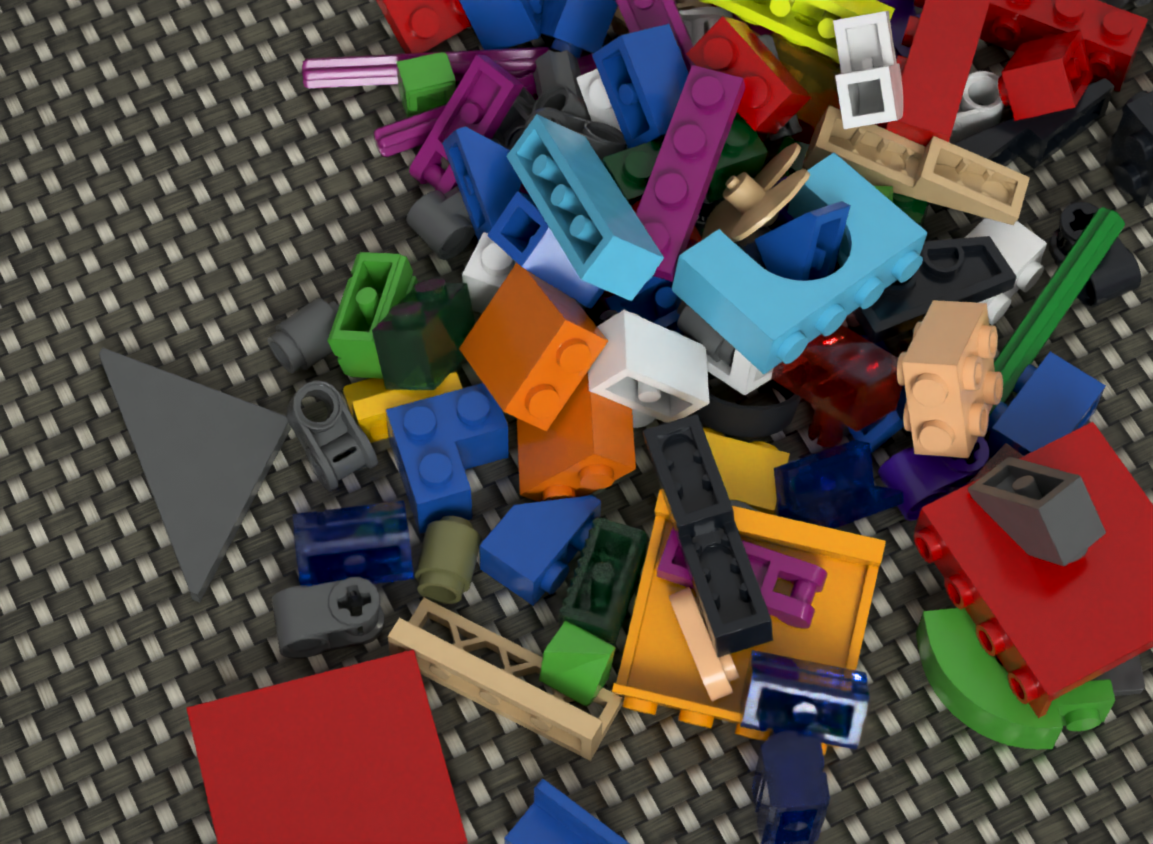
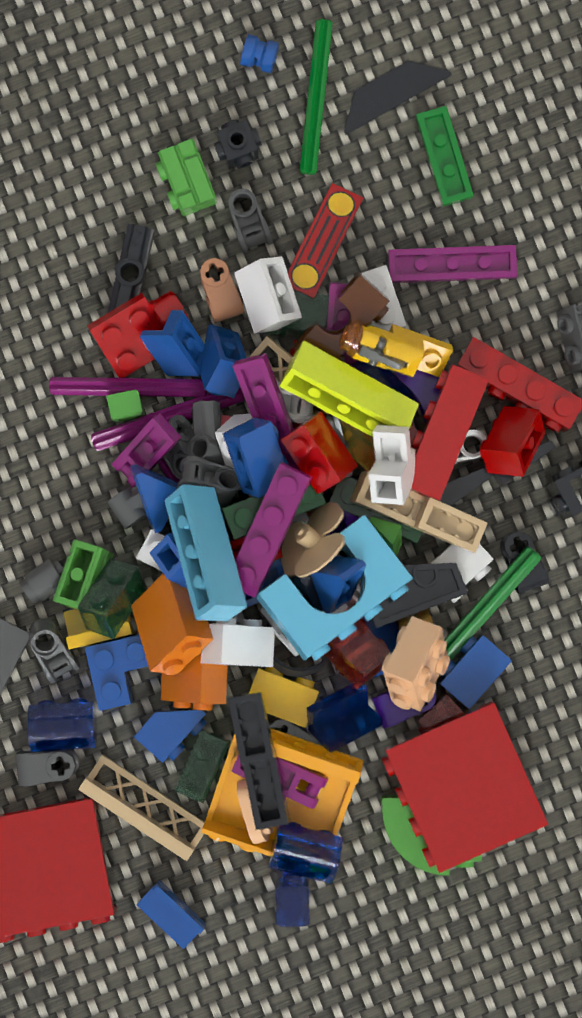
camera: 10 degrees right, 25 degrees up
olive brick [415,516,481,604] -> none
bright green slope [539,621,615,706] -> none
dark grey slope [967,457,1106,566] -> none

